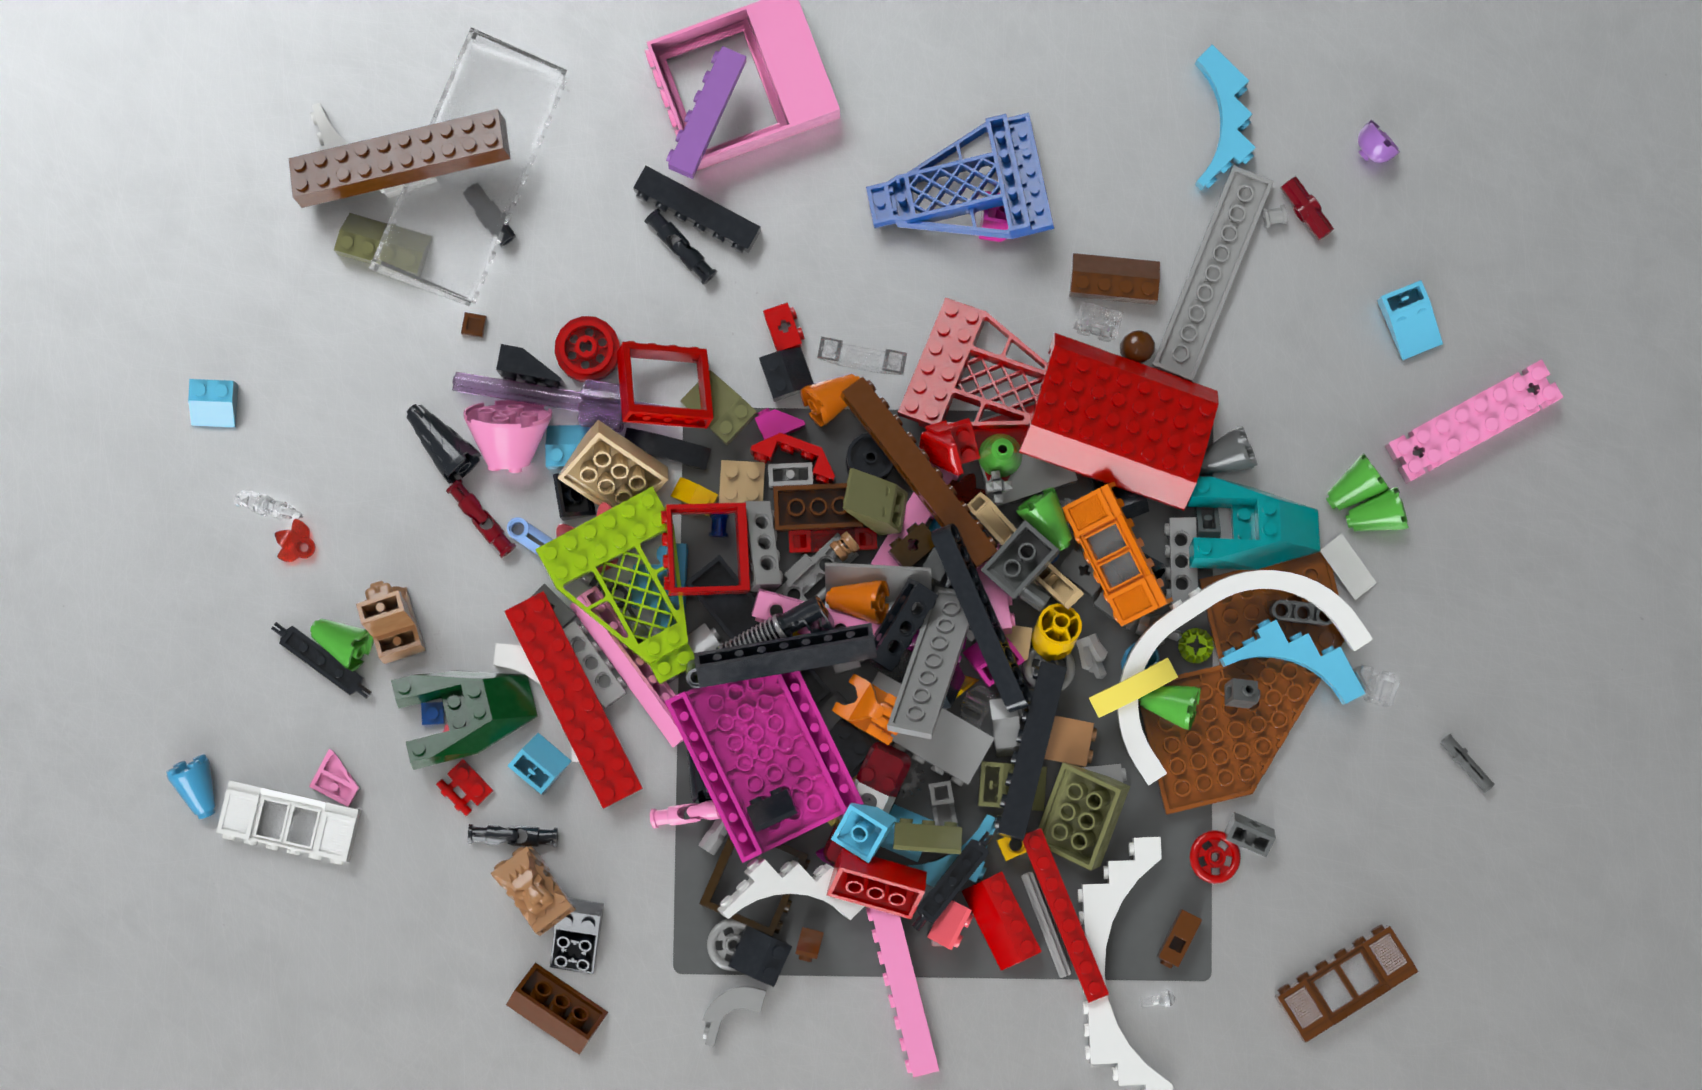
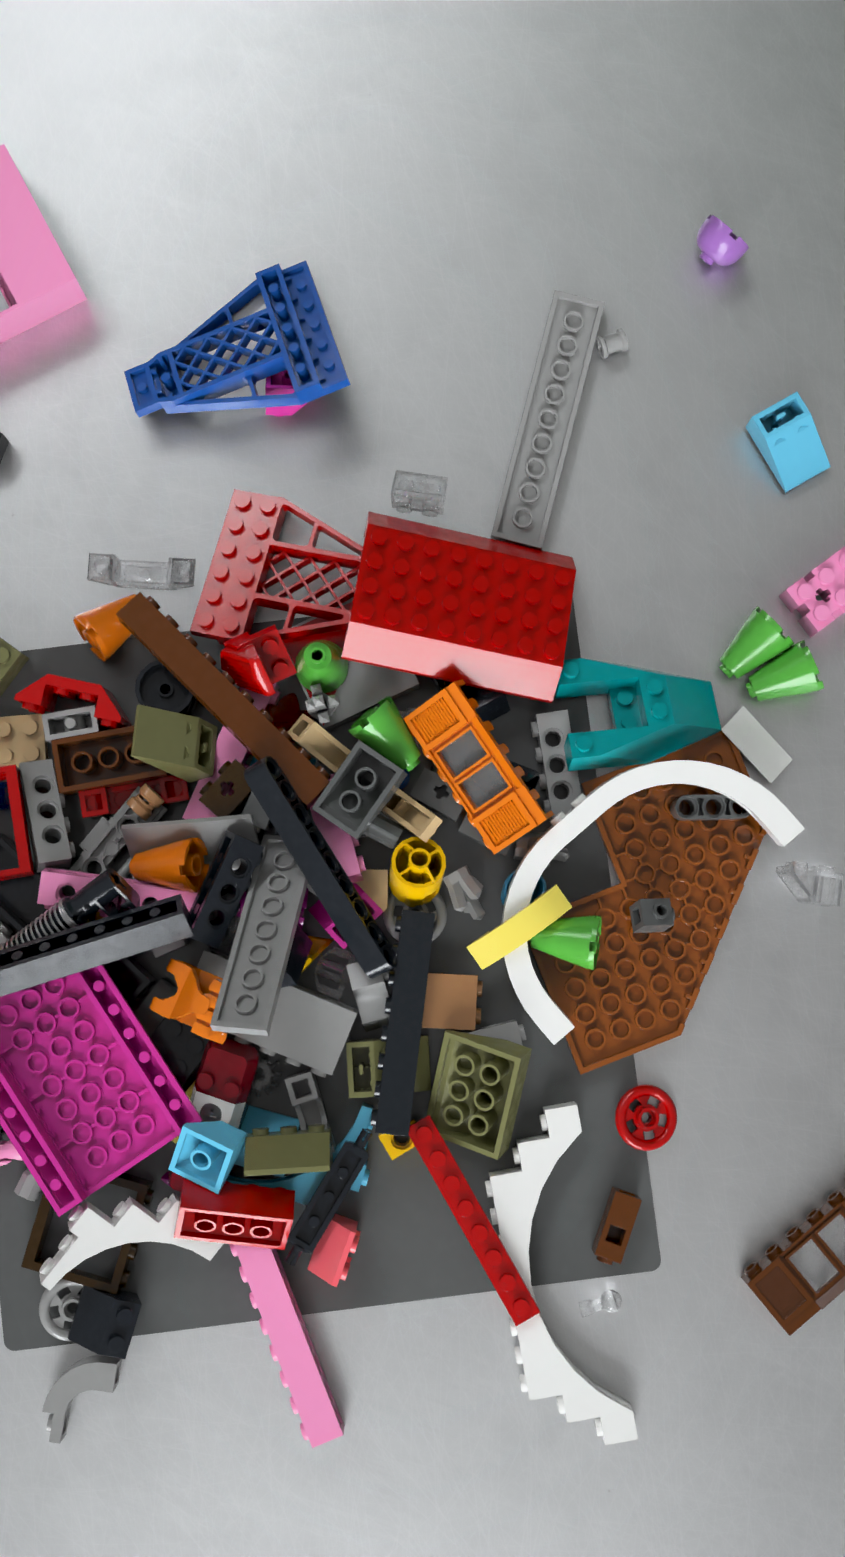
camera: 10 degrees left, 0 degrees up
black slope [746,787,799,832] -> none
dark pink slope [755,408,806,440] -> none
black slope [759,346,814,402] -> none
red brick [763,302,805,351] -> none
reddish brown slope [795,927,824,962] -> none
red slope [962,871,1042,971] -> none
light grey axle [1021,872,1071,978] -> none
reddish brown slope [1069,253,1160,305] -> none
reddish brown hair [1120,330,1155,363] -> none
lime gear [1178,628,1214,663] -> none
medium azure arch [1195,44,1256,191] -> none
dark grey slope [1195,507,1221,538] -> none
dark grey cone [1199,426,1258,475] -> none
medium azure arch [1219,619,1366,705] -> none
dark grey brick [1225,812,1276,857] -> none
dark red piece [1280,177,1334,241] -> none

